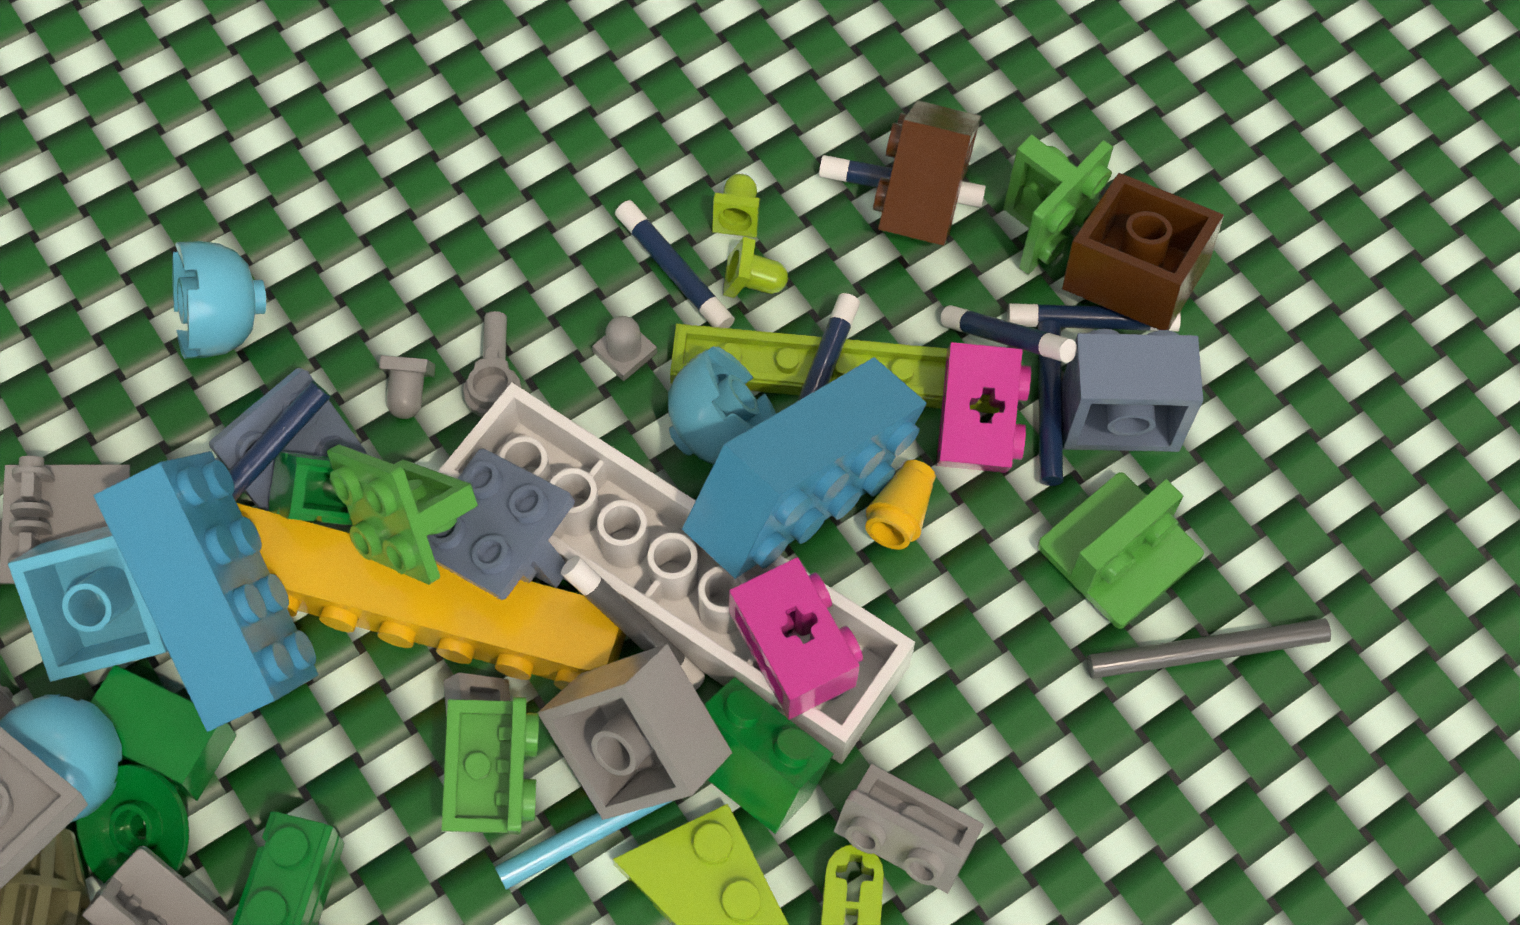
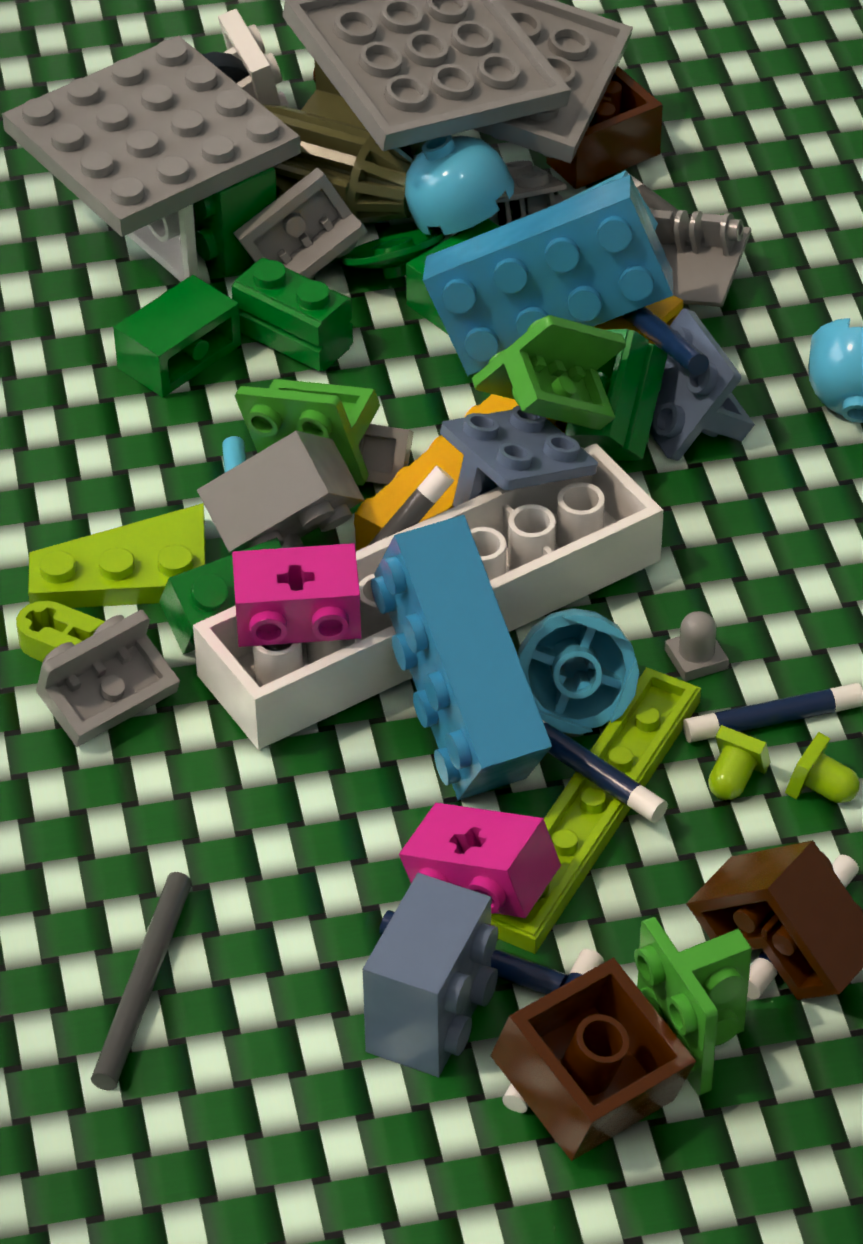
camera: 115 degrees right, 20 degrees down
light grey piece [379,355,435,419] -> none
light grey plate [463,311,521,418] -> none
yellow cone [865,460,936,550] -> none
bar [941,305,1077,363] -> none
bright green bracket [1037,472,1204,629] -> none

